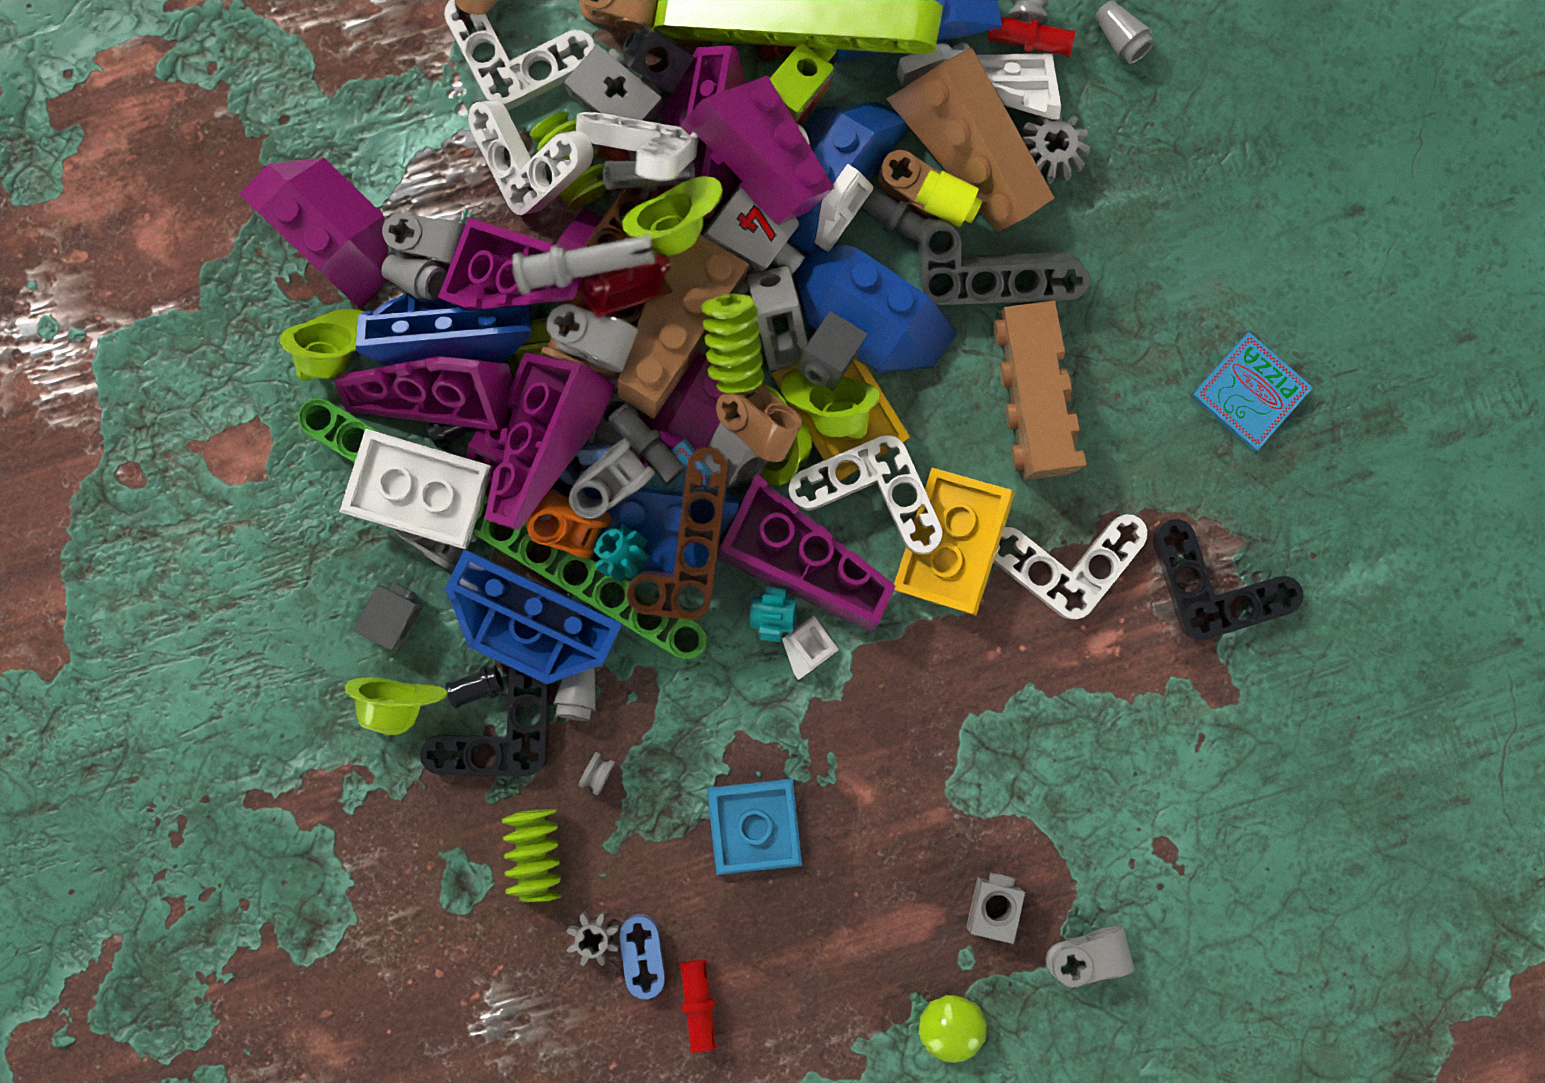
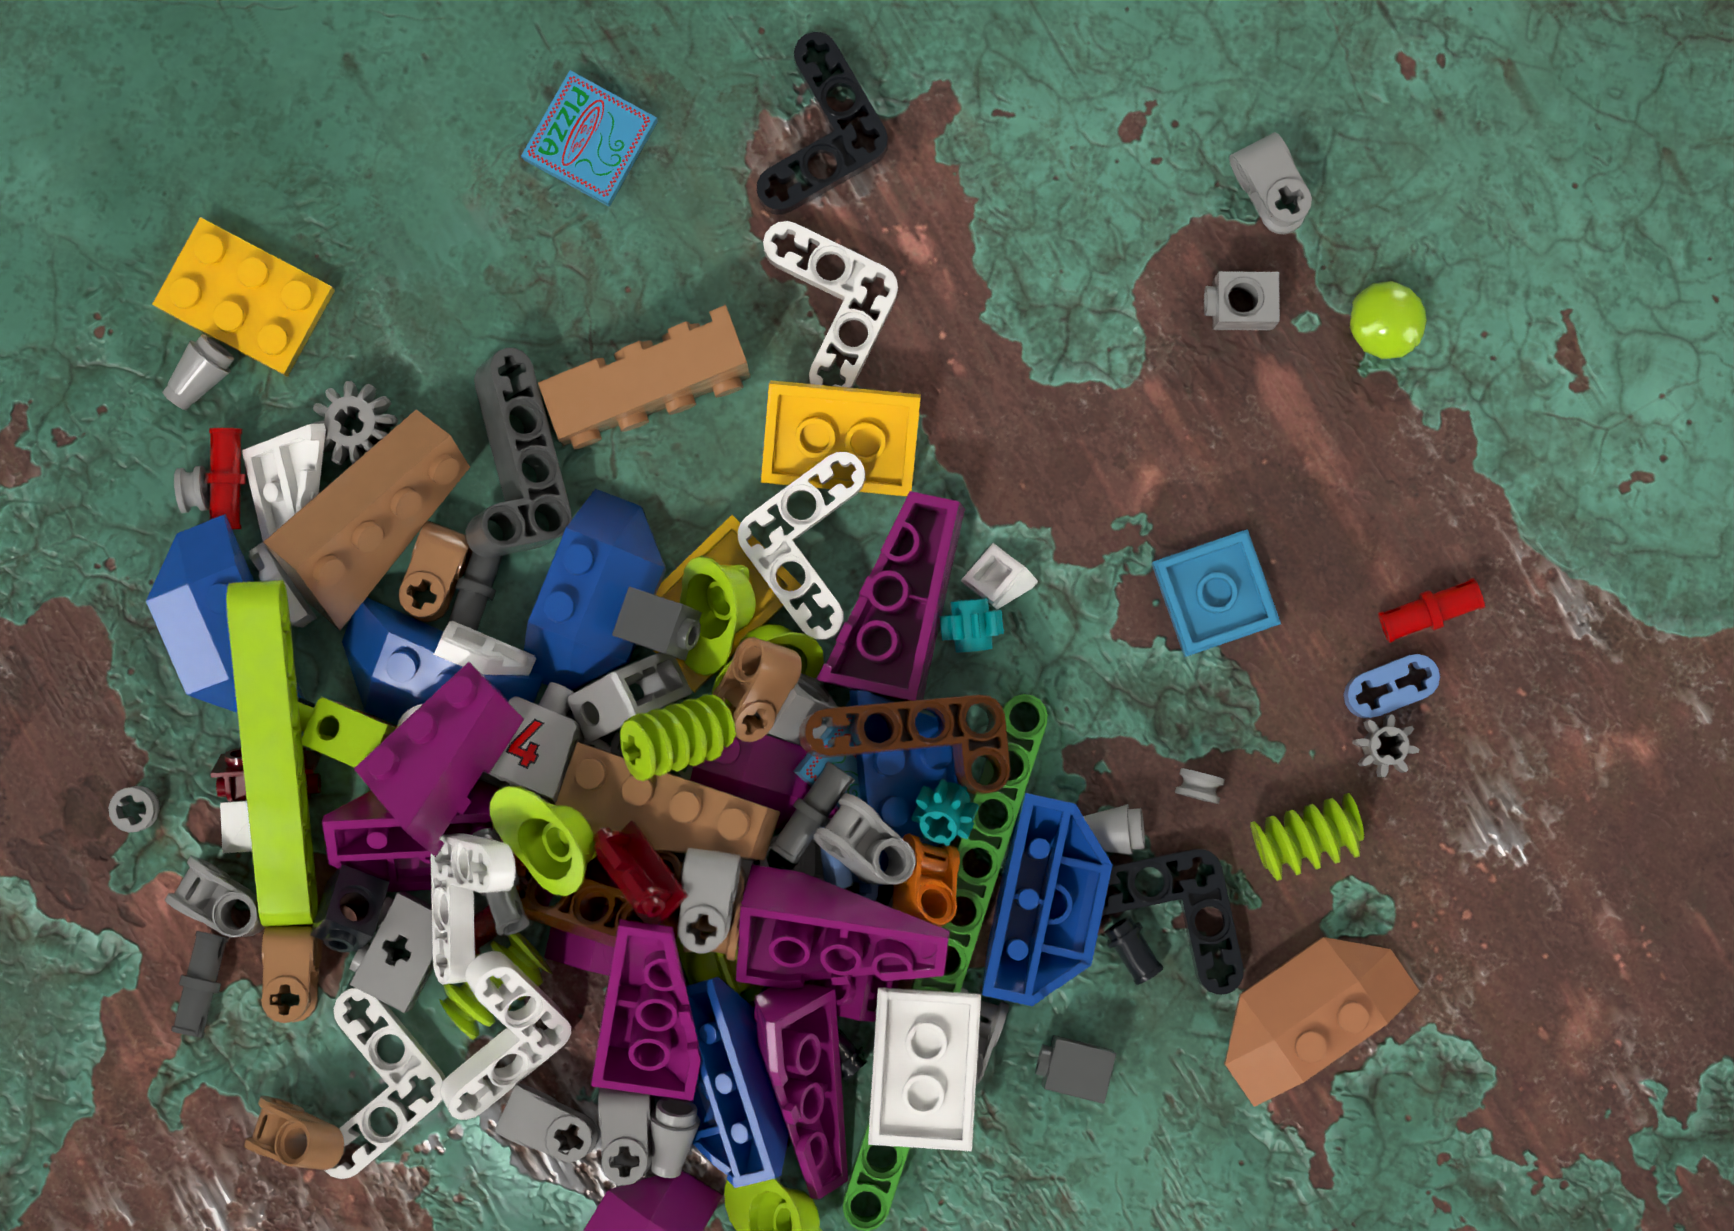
camera: 105 degrees left, 0 degrees up
lime piece [344,677,448,735] -> none
light grey pin [513,234,655,295] -> none
neon yellow brick [915,169,983,228] -> none
none -> yellow plate [152,217,335,377]
none -> light grey piece [495,1083,599,1163]
none -> nougat wedge [1224,937,1420,1107]

